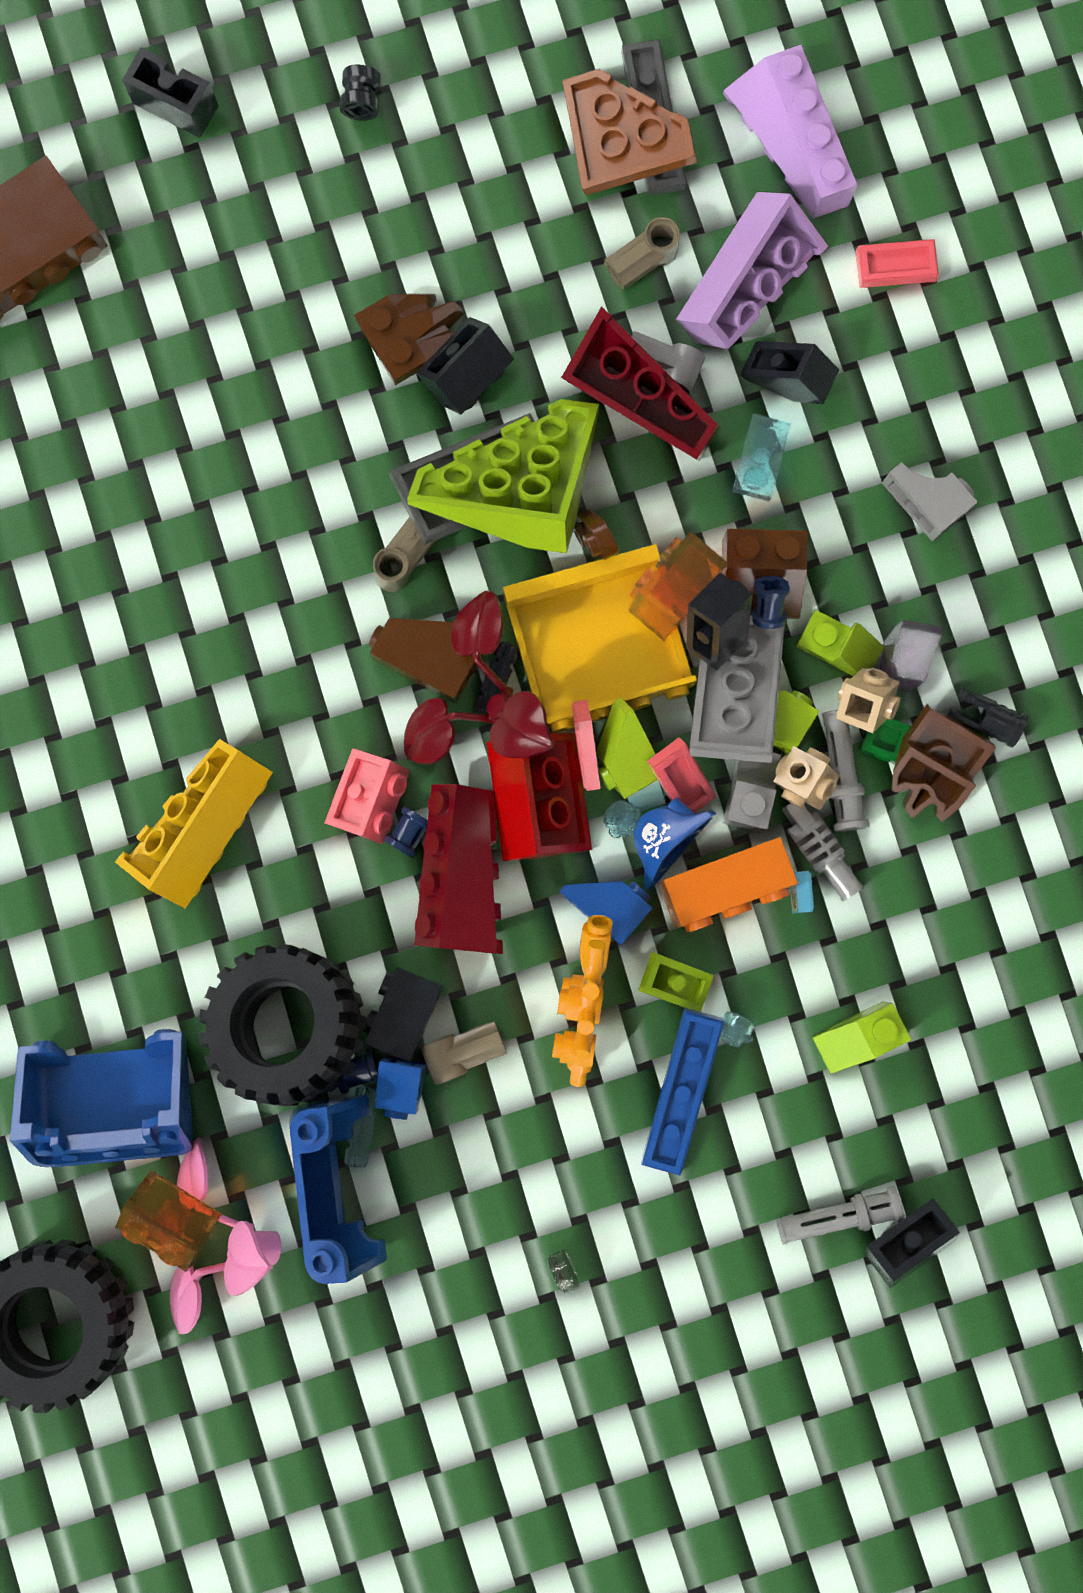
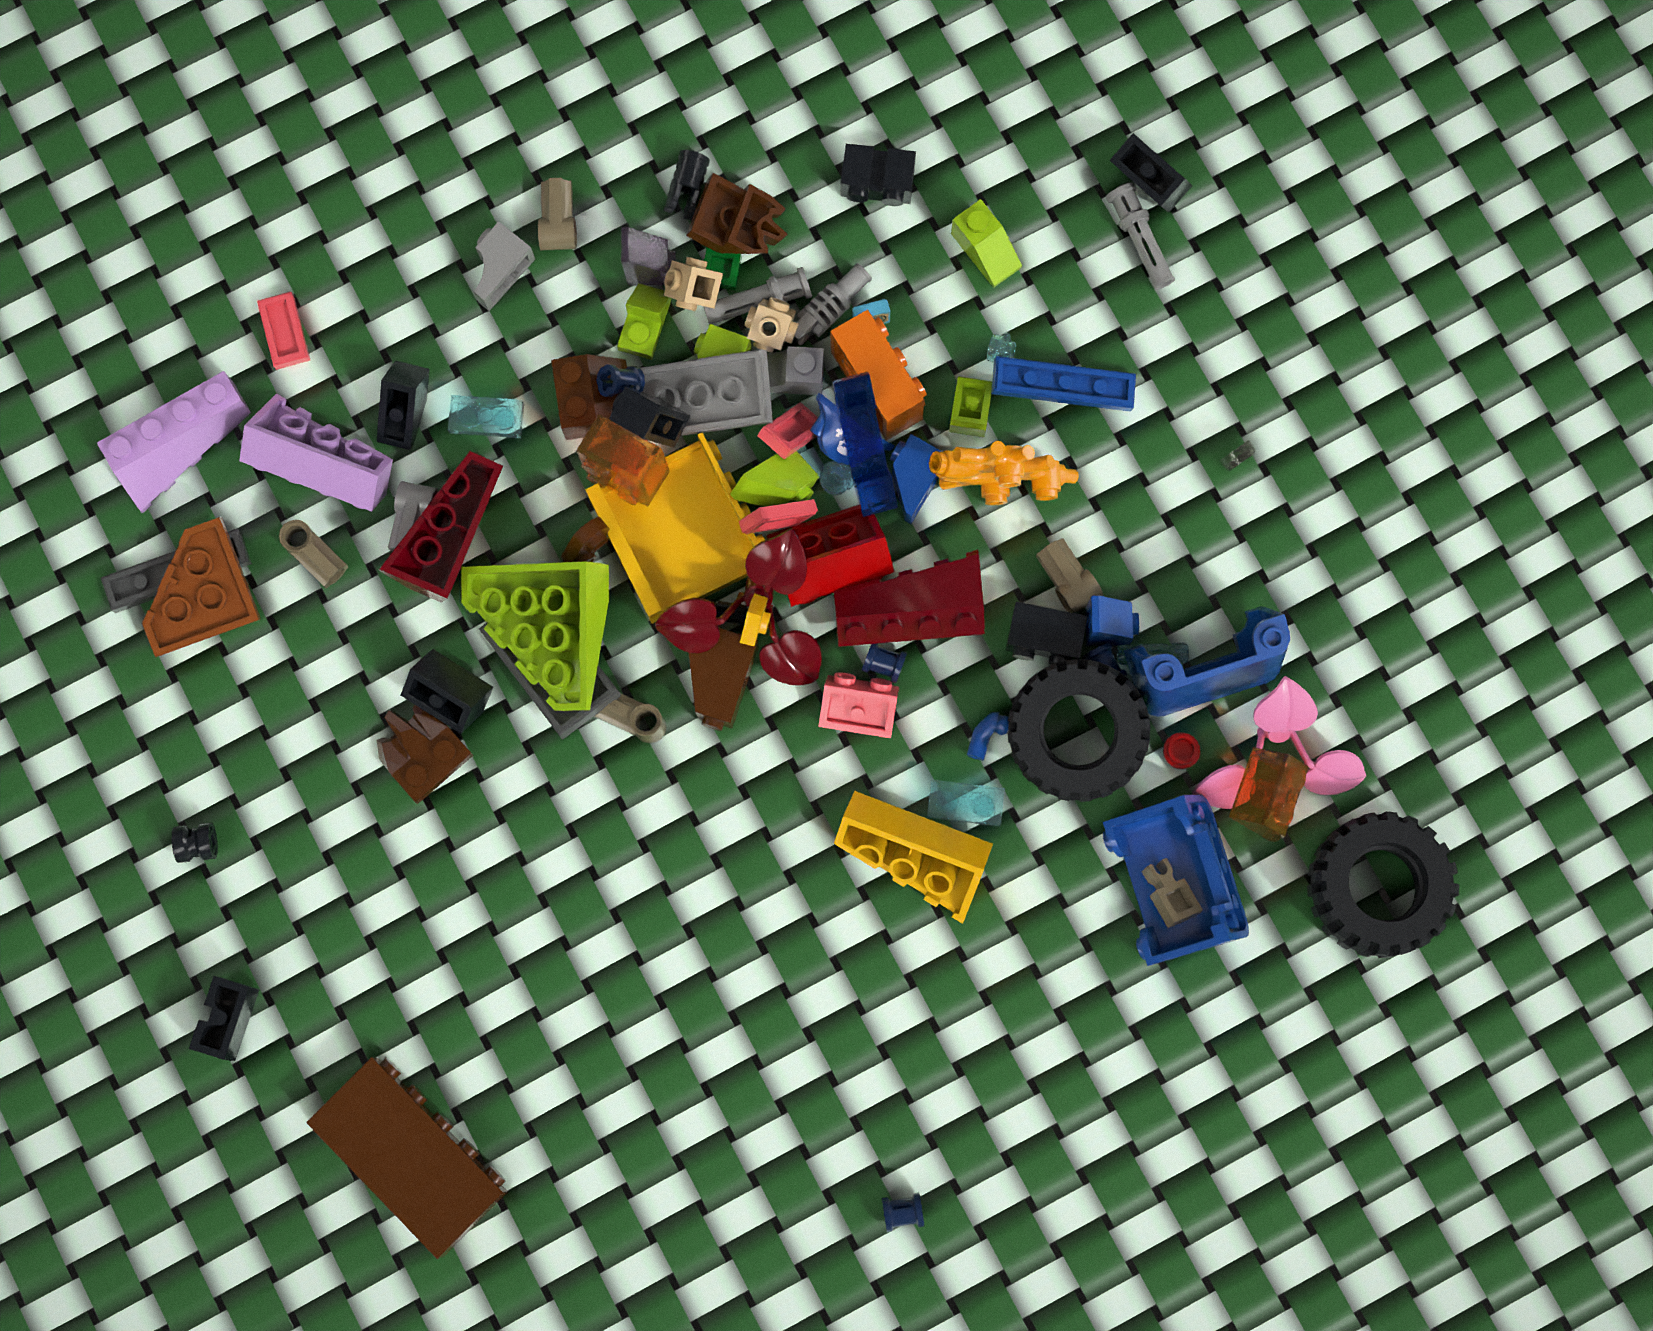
camera: 95 degrees left, 5 degrees down
none -> dark tan piece [538,178,577,251]
none -> yellow plate [740,594,771,646]
none -> clear blue slope [832,372,898,517]
none -> black brick [841,143,916,206]
none -> clear light blue plate [927,780,1005,827]
none -> blue arm [967,712,1009,761]
none -> dark tan plate [1141,858,1203,928]
none -> red plate [1163,732,1200,770]

